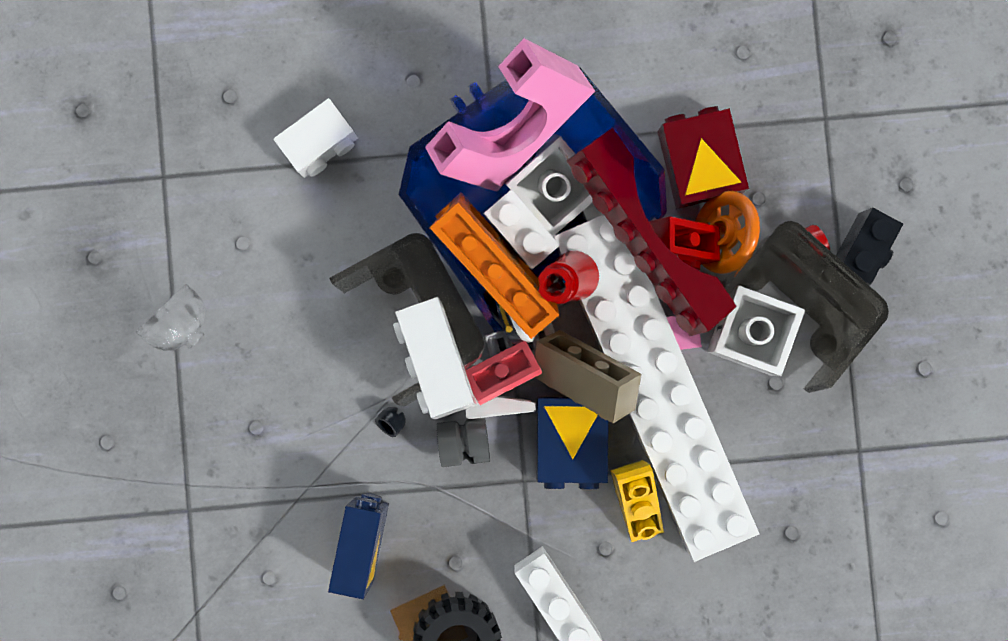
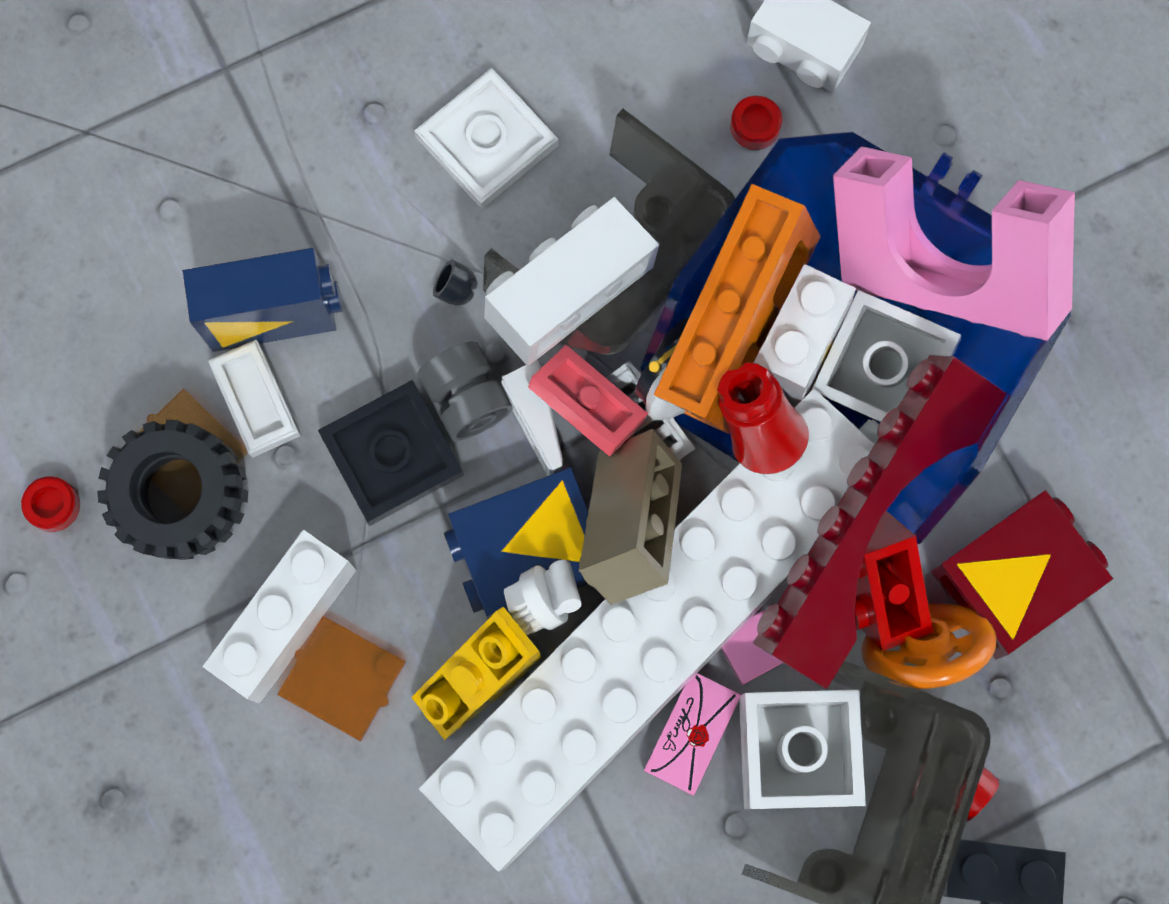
camera: 65 degrees right, 10 degrees down
none -> white tile [208,339,301,458]
none -> clear orange piece [277,616,406,742]
none -> black plate [318,380,464,526]
none -> white tile [414,68,559,209]
none -> white piece [504,560,581,635]
none -> bright pink tile [644,673,741,796]
none -> red tile [730,95,783,150]

